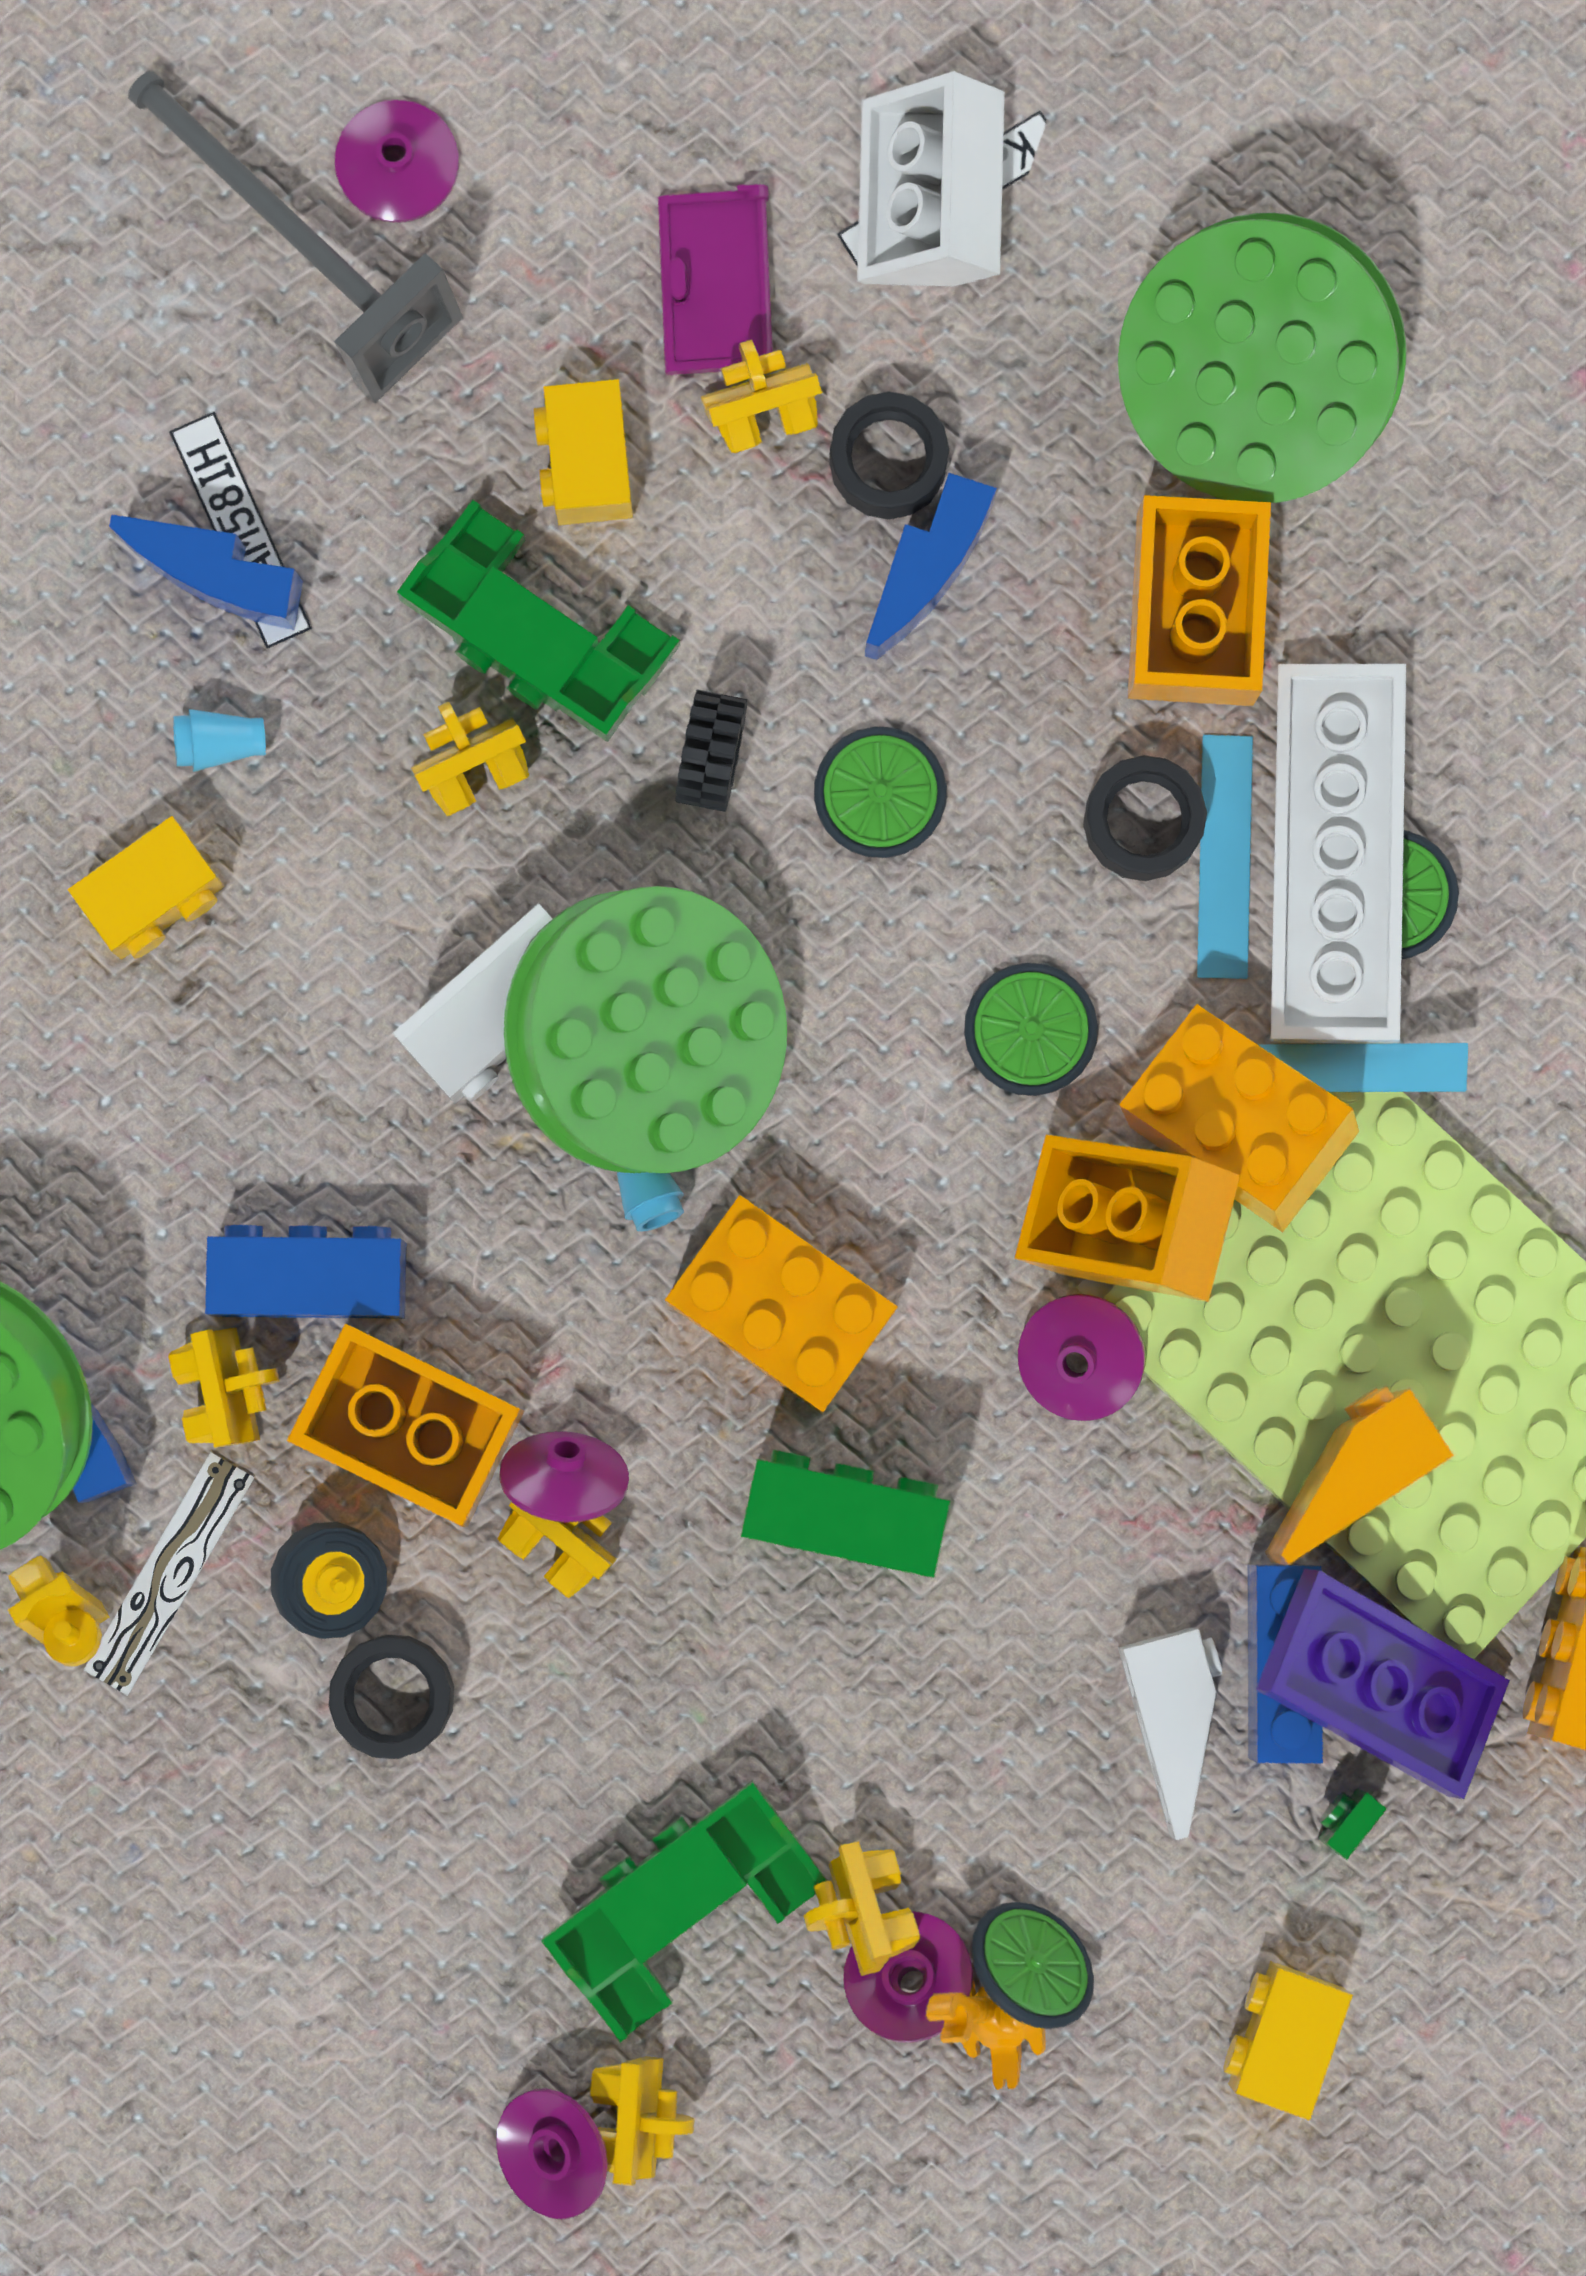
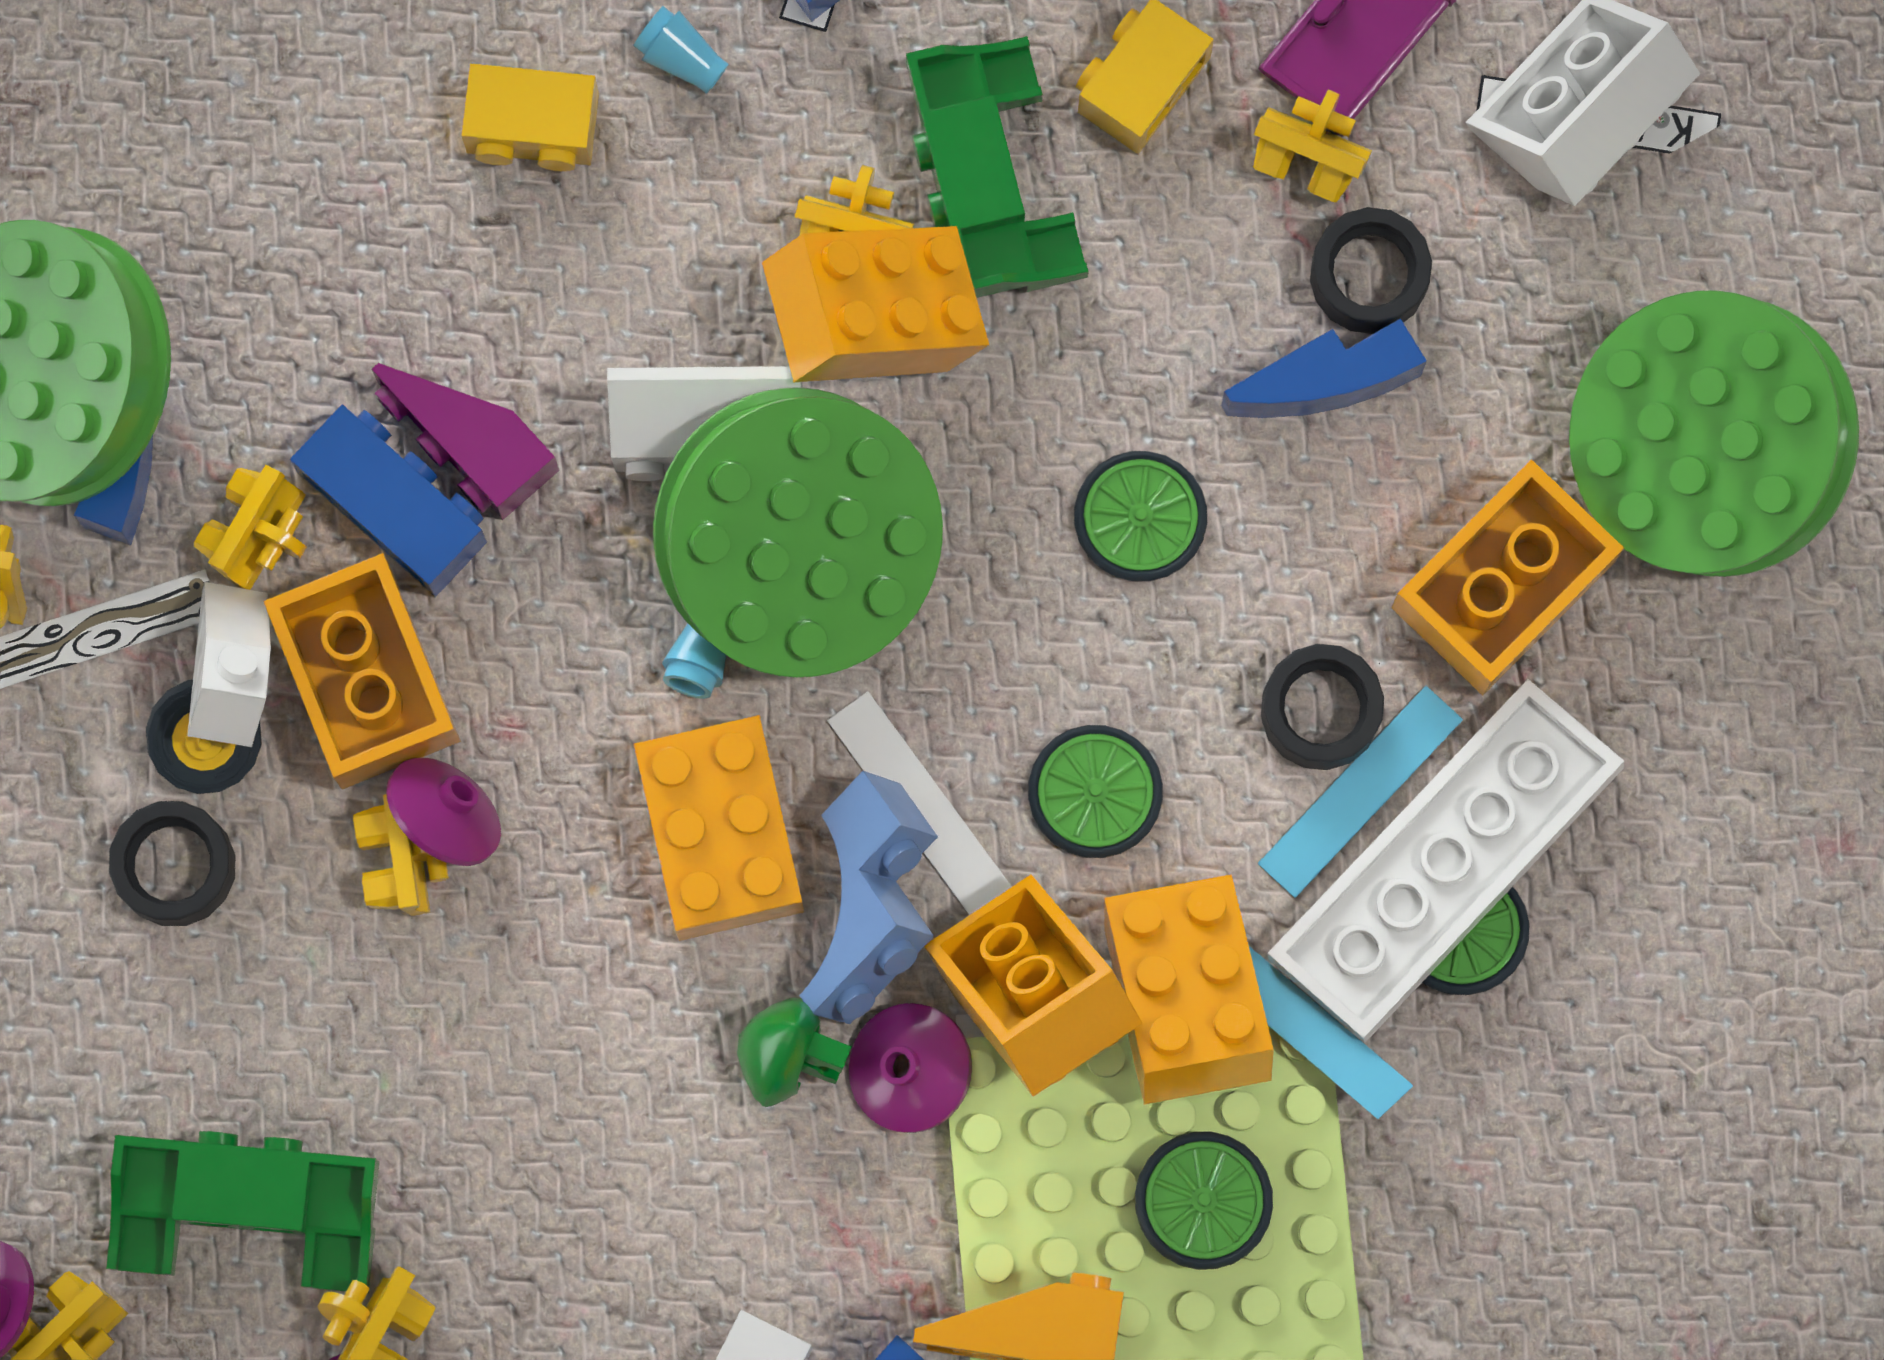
camera: 45 degrees right, 5 degrees down
black tyre [675,689,748,812] -> none
green brick [740,1449,950,1578] -> none
none -> white slope [187,582,271,747]
none -> magenta slope [372,363,560,520]
none -> green piece [737,998,852,1107]
none -> light orange brick [762,226,989,382]
none -> medium blue arch [799,771,938,1024]
none -> white sticker [827,691,1012,915]
none -> bright green wheel [1135,1131,1273,1270]

